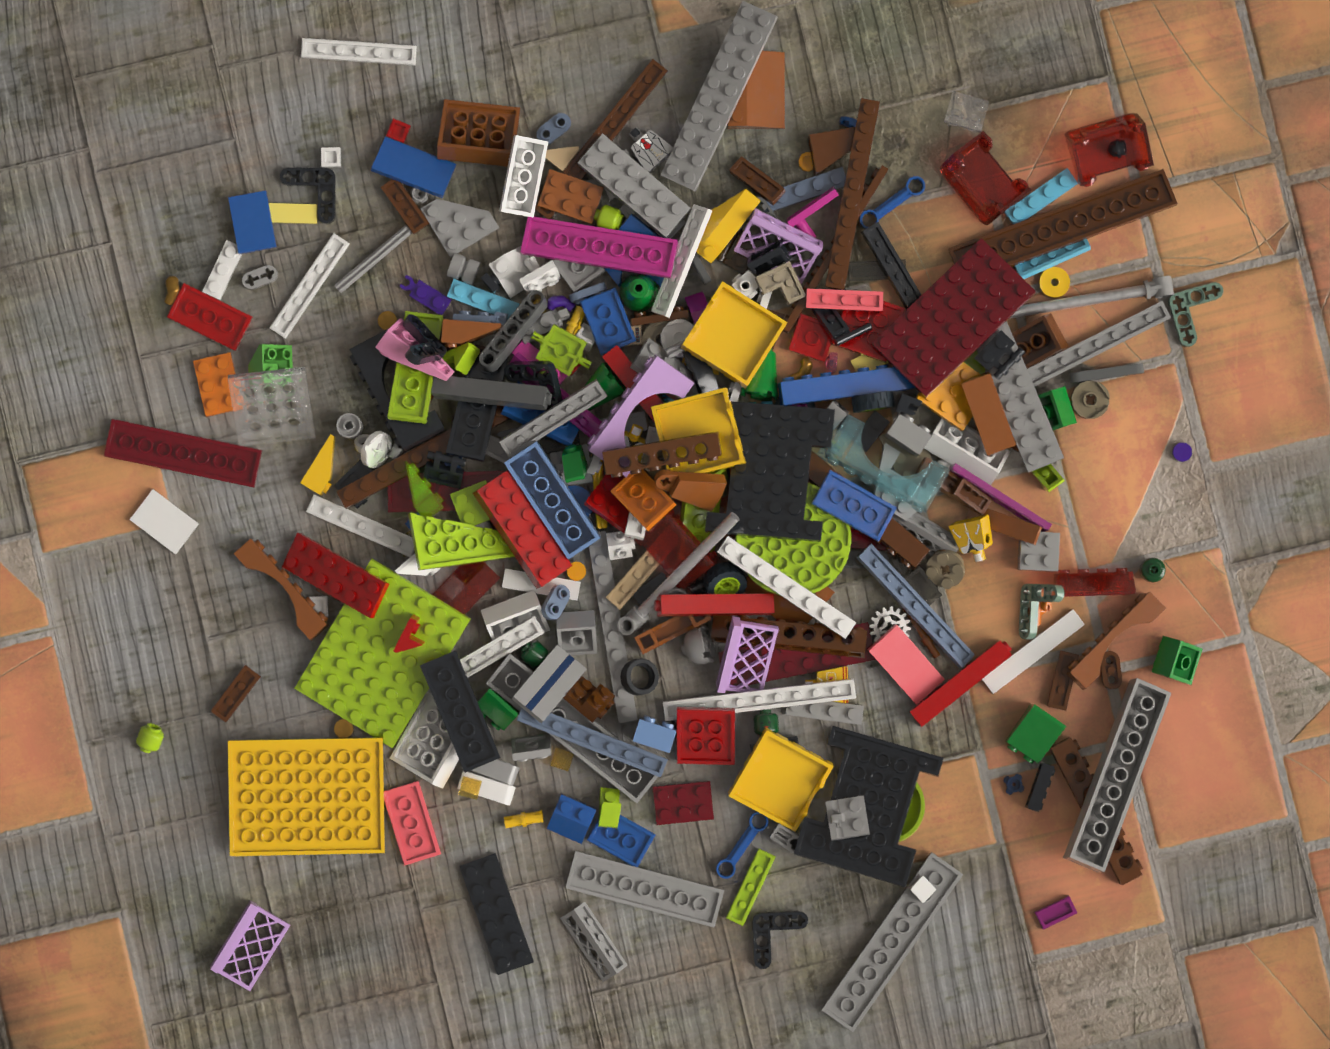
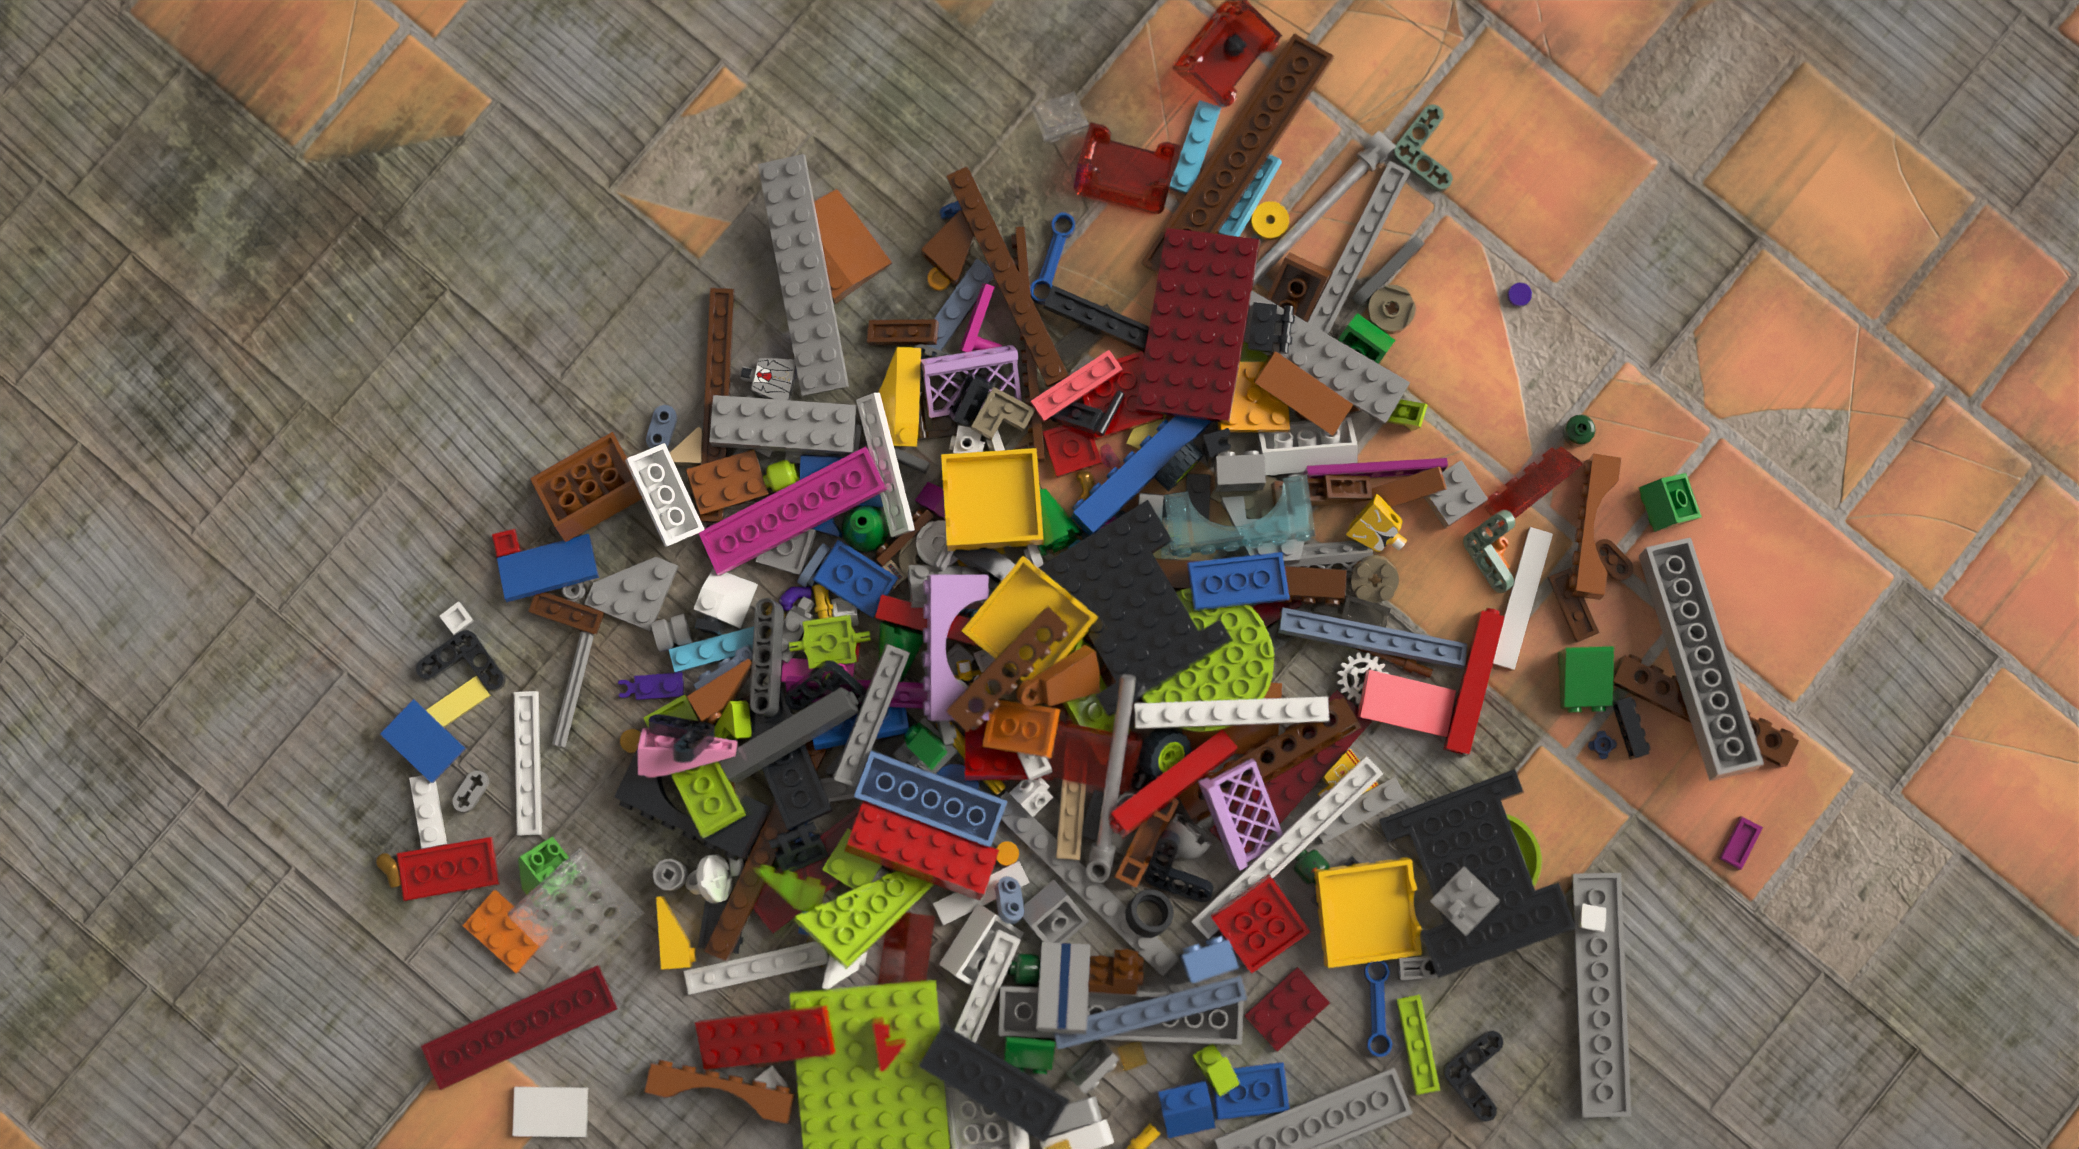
camera: 30 degrees left, 5 degrees down
white tile [301,38,417,66] -> none
white plate [519,256,561,295] -> none
none -> black beam [1145,830,1214,903]

